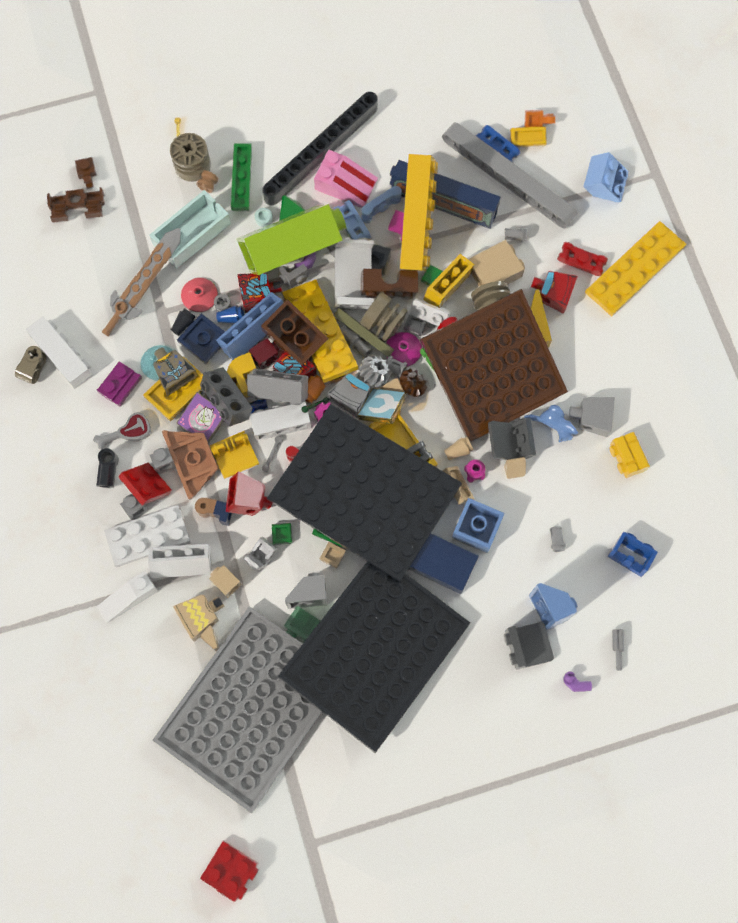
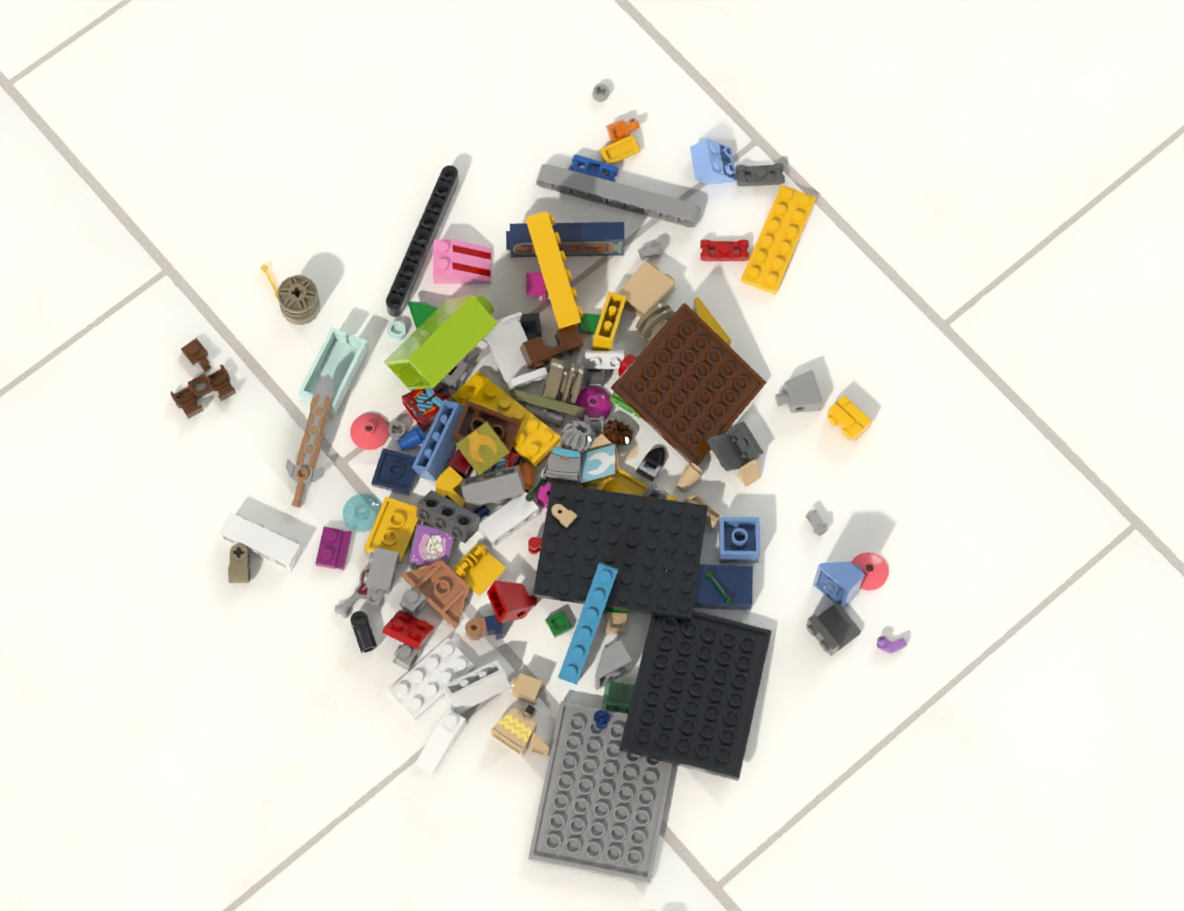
camera: 25 degrees left, 5 degrees down
dark tan torso [153,347,198,396] -> none
black cone [170,308,196,336] -> none
medium nougat wheel [197,170,219,193] -> none
green plate [231,143,252,211] -> none
light grey bracket [244,537,278,570] -> none
light grey hinge [262,436,282,472] -> none
light blue plate [333,200,371,240] -> none
light blue plate [362,186,402,223] -> none
dark pink brick [464,459,485,483] -> none
medium blue animal [524,405,578,443] -> none
red torso [531,271,578,314] -> none
blue window [607,532,658,577] -> none
light grey axle [612,629,625,671] -> none
none -> light grey hinge [363,547,400,606]
none -> clear yellow tile [455,421,510,476]
none -> tan piece [552,504,577,528]
none -> dark azure brick [558,562,619,685]
none -> light grey bush [592,84,609,102]
none -> clear blue pin [594,710,610,729]
none -> black plate [636,447,665,482]
none -> dark green hinge [705,570,732,605]
none -> dark grey plate [735,163,785,186]
none -> coral dish [851,552,888,591]

